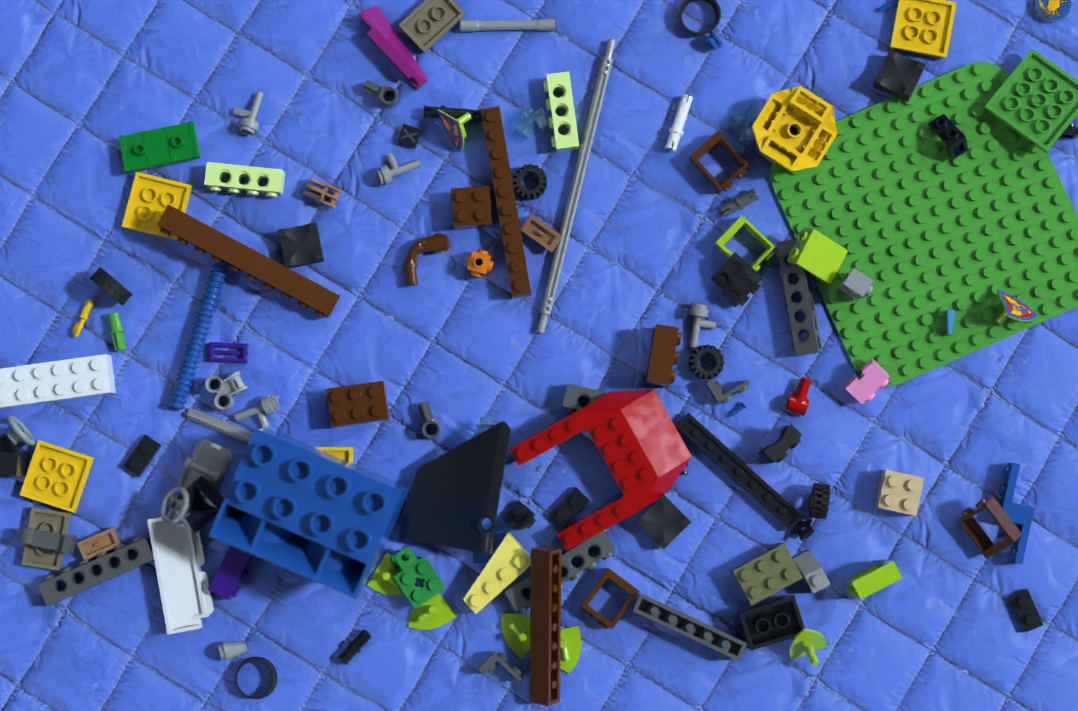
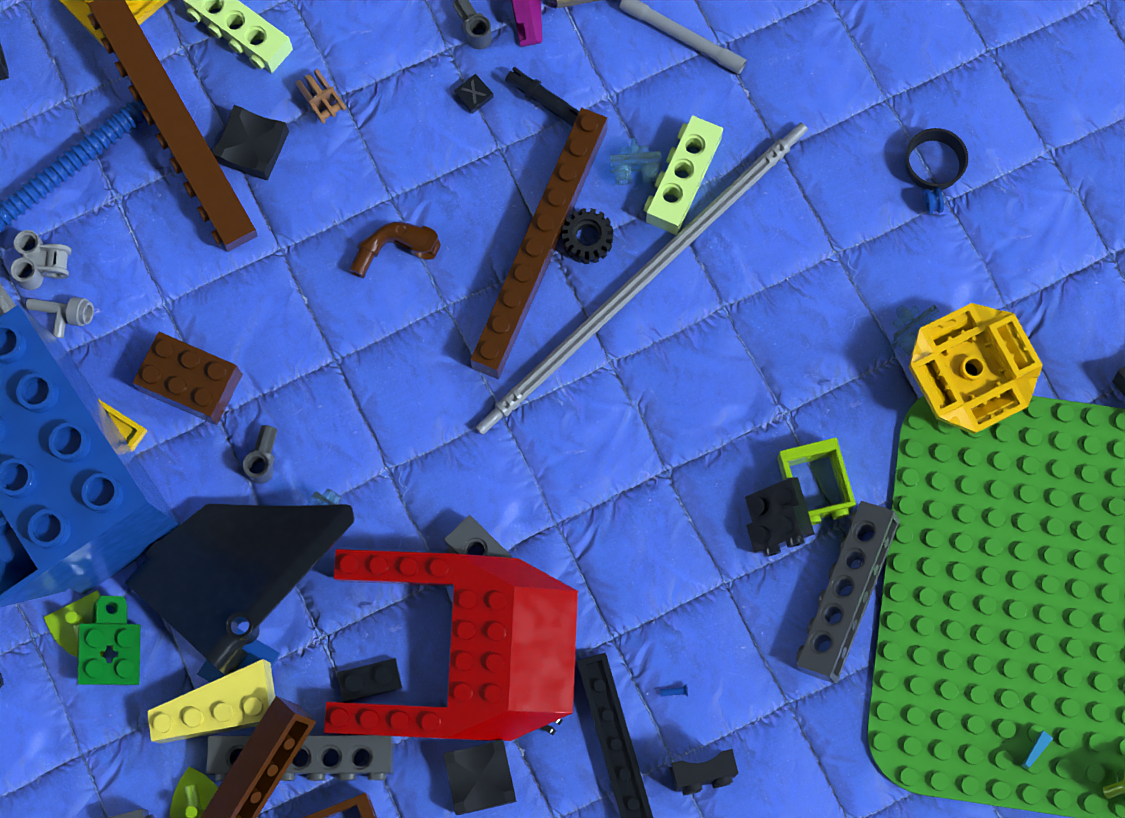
camera: 30 degrees right, 10 degrees down
dark purple tile [208,342,249,363] -> none
light grey piece [376,153,421,185] -> none
lime shield [409,593,456,630] -> none
shield [437,109,472,152] -> none
reddish brown brick [451,186,492,230] -> none
orange brick [465,249,494,278] -> none
black bracket [506,500,536,530] -> none
medium nougat plate [521,214,563,252] -> none
reddish brown brick [645,324,682,388] -> none
white pin [665,94,693,152] -> none
reddish brown window [688,131,749,193] -> none
light grey piece [689,303,716,348] -> none
black tyre [689,344,724,380] -> none
dark grey bracket [705,379,751,404] -> none
dark grey pin [719,189,759,217] -> none
red axle [785,377,811,416] -> none
lime panel [787,228,848,285] -> none
light grey brick [838,268,873,301] -> none
bright pink brick [845,358,889,404] -> none

